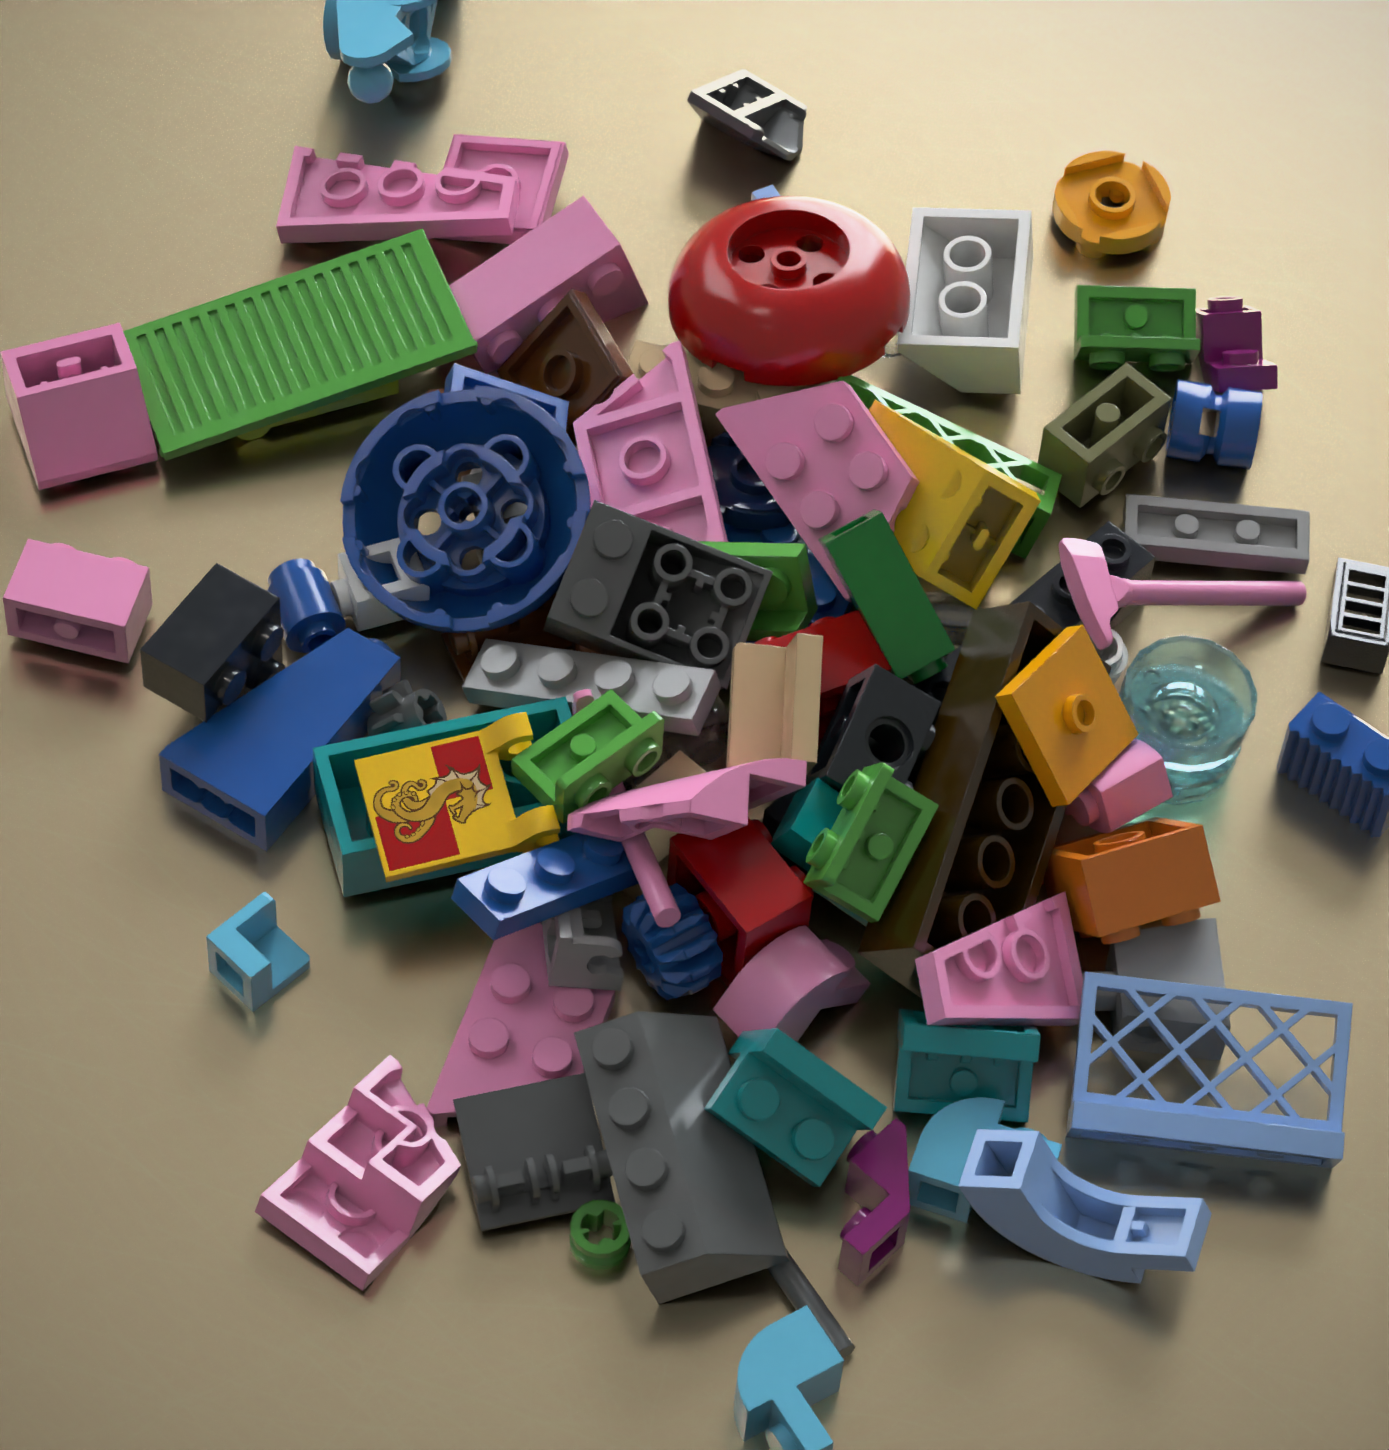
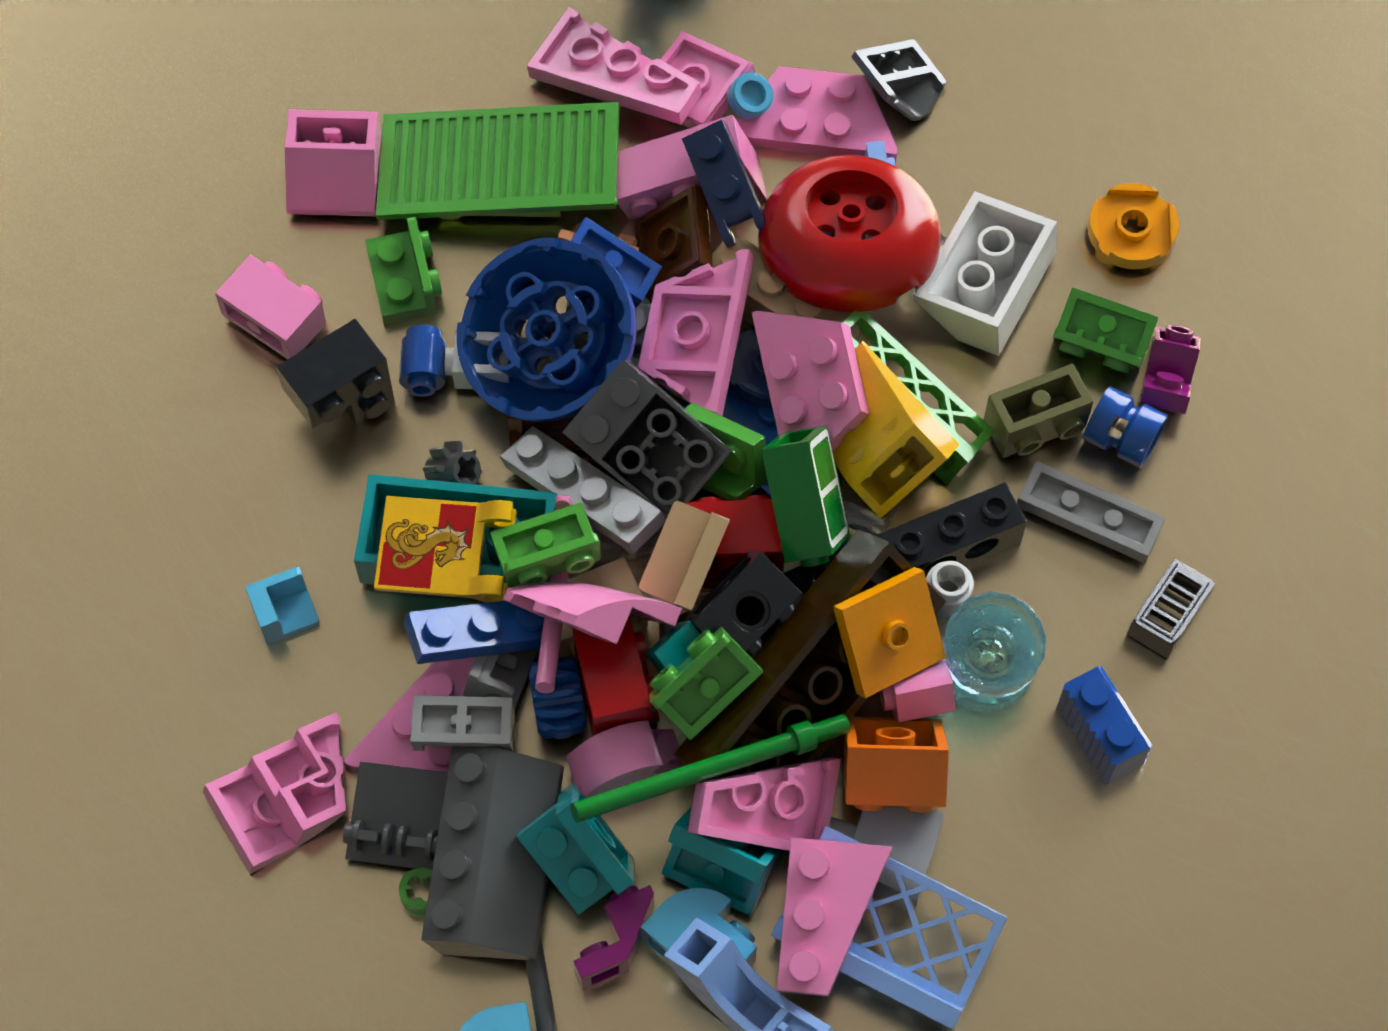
camera: 25 degrees right, 10 degrees up
blue slope [159,628,401,852] -> none
bright pink piece [1058,538,1307,650] -> none
none -> bright green bracket [365,217,442,325]
none -> light grey hinge [410,695,515,751]
none -> green bar [570,714,850,823]
none -> dark blue hinge [682,119,765,248]
none -> medium azure tile [727,72,773,119]
none -> bright pink wing [737,66,898,163]
none -> bright pink wing [777,837,893,997]

